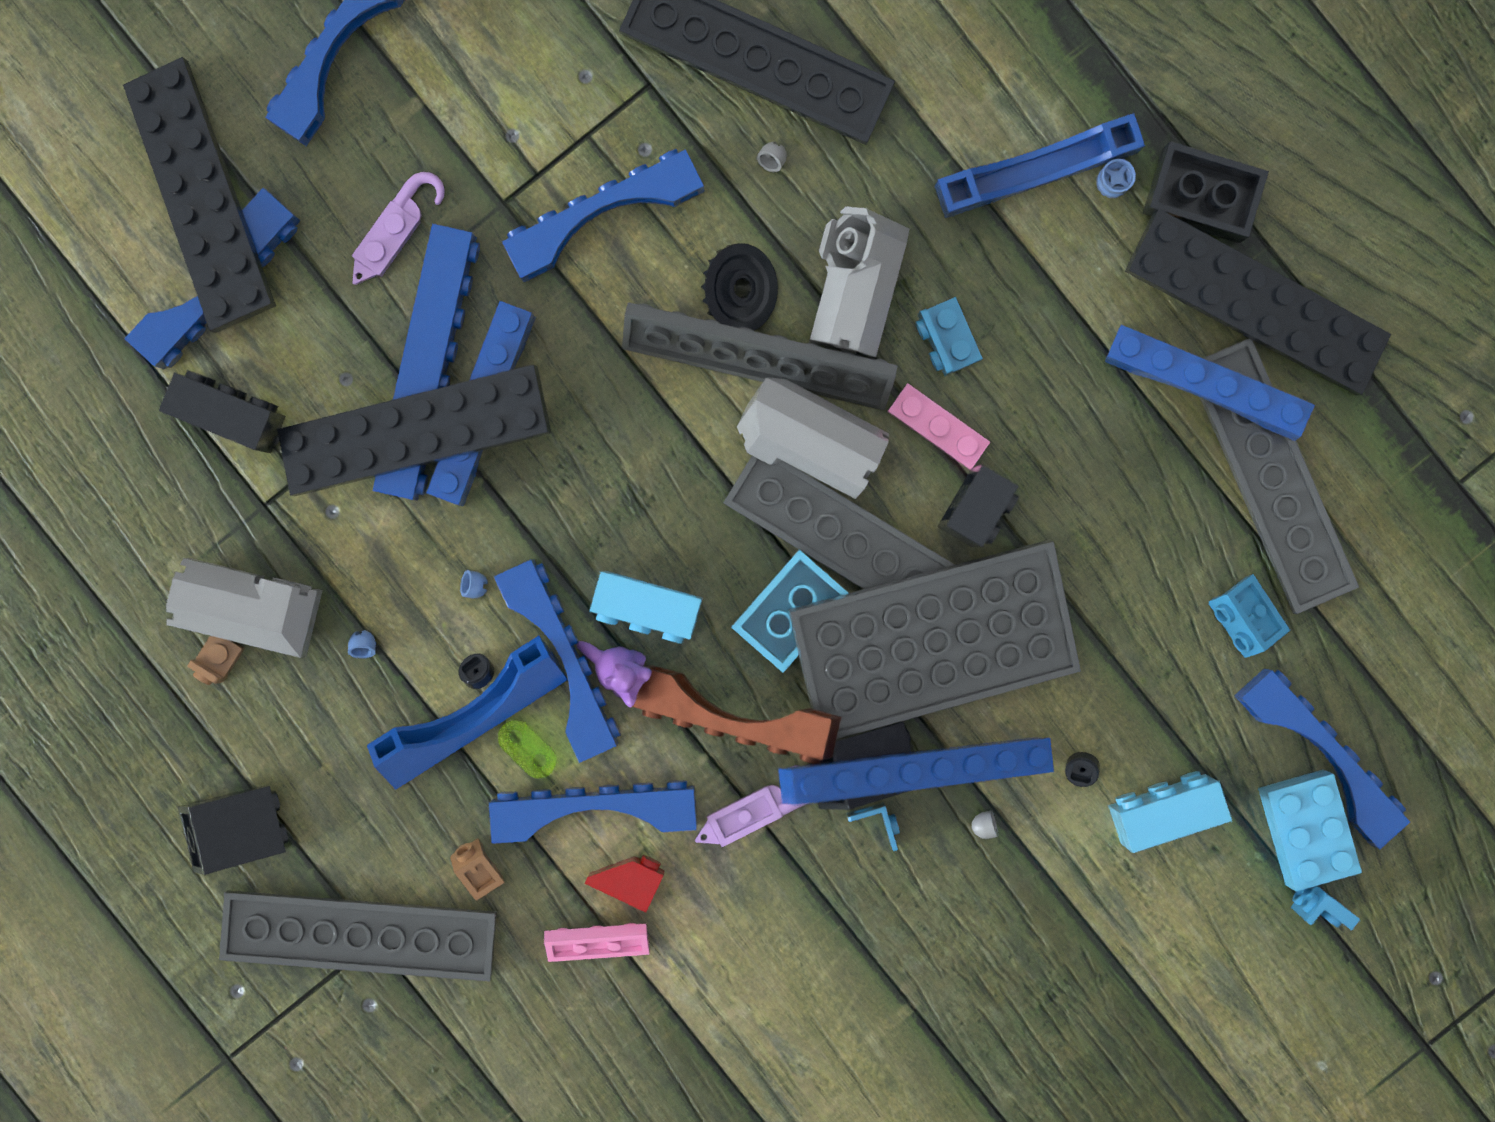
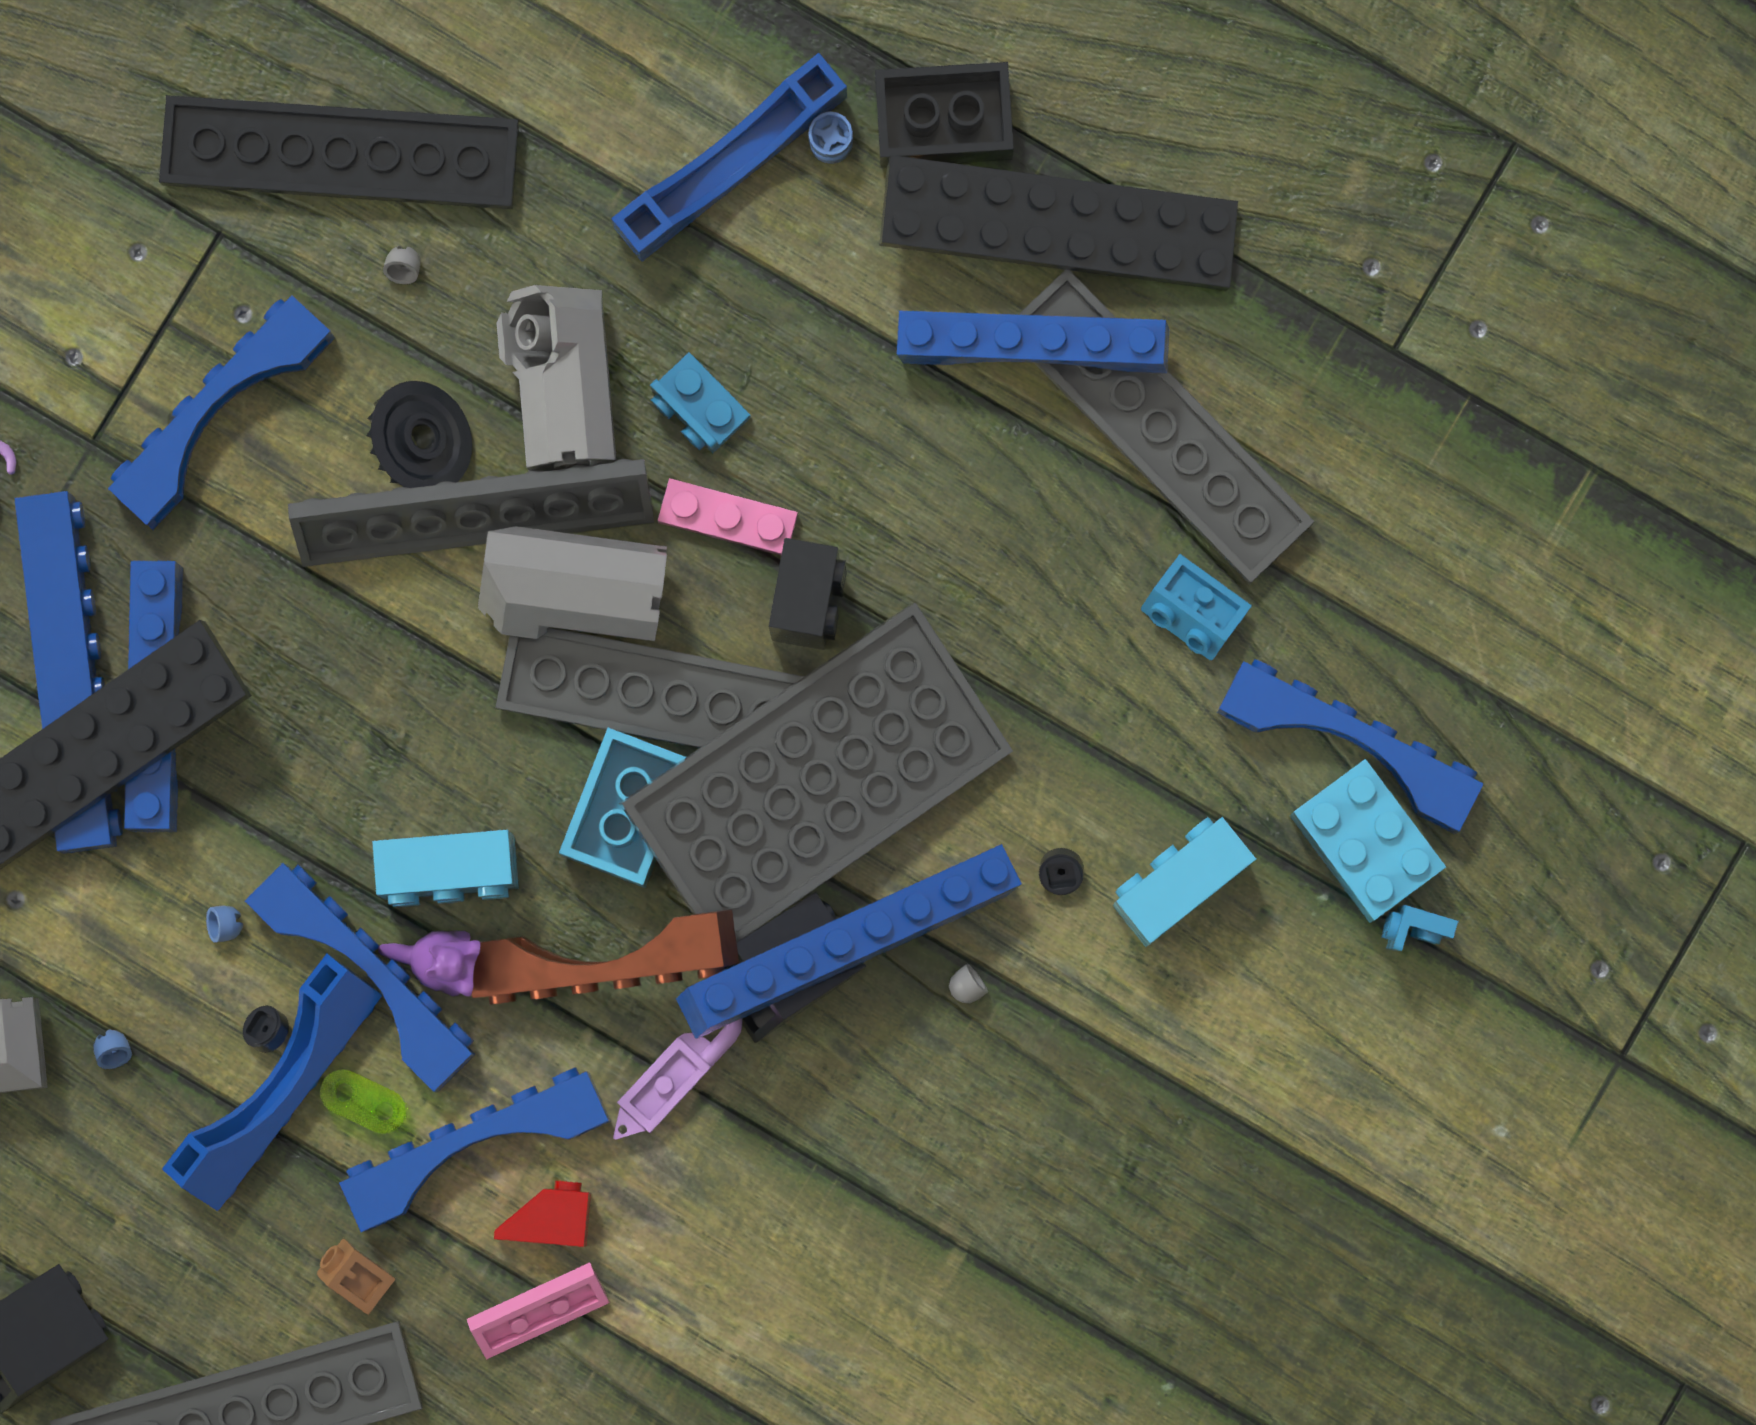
camera: 20 degrees left, 5 degrees down
dark azure bracket [846,802,900,852] -> none

